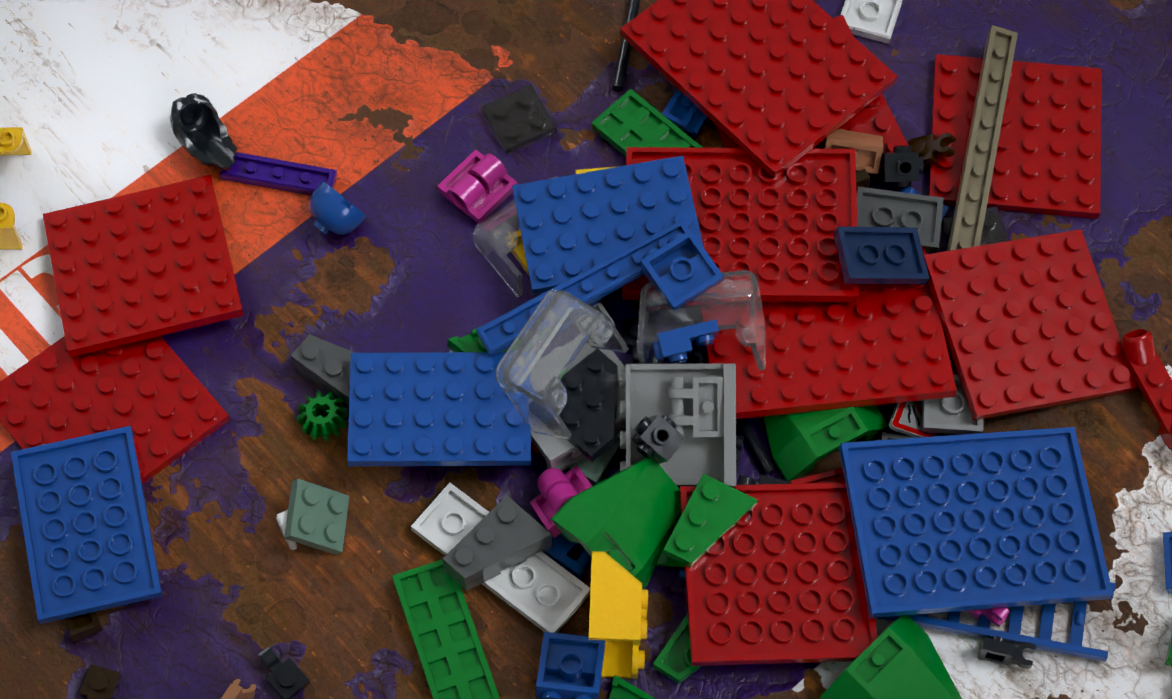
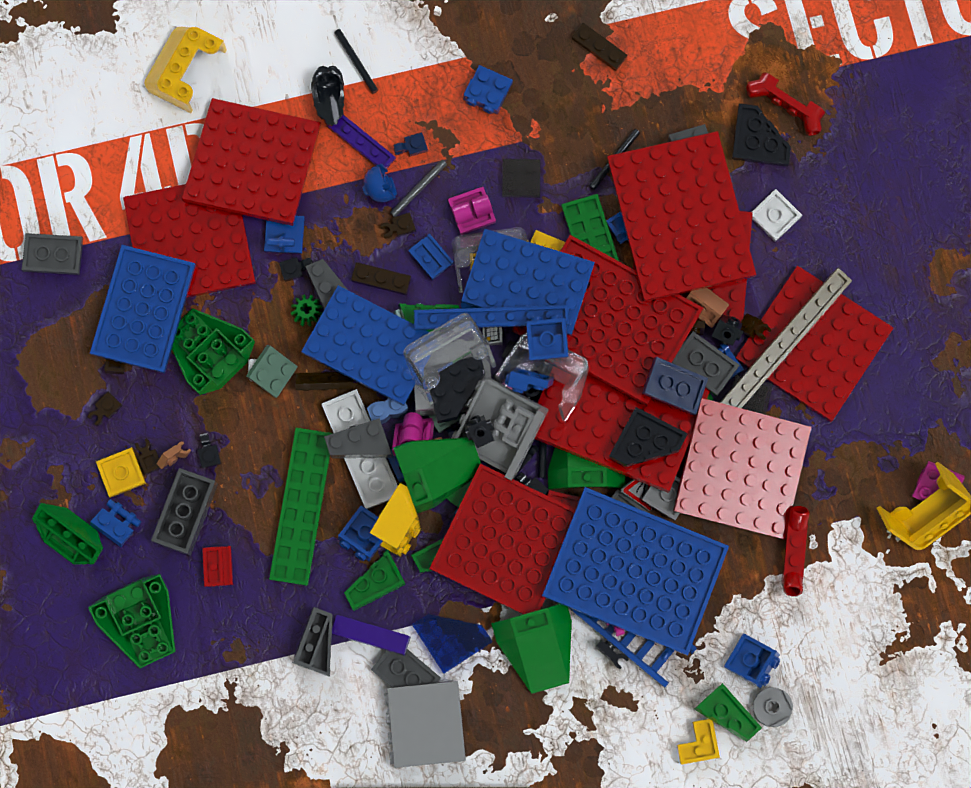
camera: 30 degrees right, 15 degrees up
green wing [663,473,758,567] -> none
none -> green wedge [172,308,255,395]
none -> blue plate [264,216,305,254]
none -> black plate [279,257,313,282]
none -> dark brown plate [295,372,354,391]
none -> black bar [334,29,378,94]
none -> dark brown plate [351,262,411,295]
none -> medium blue brick [367,398,408,424]
none -> dark brown plate [380,212,416,239]
none -> dark grey bar [390,160,447,217]
none -> dark blue plate [393,132,428,157]
none -> blue plate [408,233,454,281]
none -> blue plate [463,65,513,114]
none -> black plate [609,407,688,467]

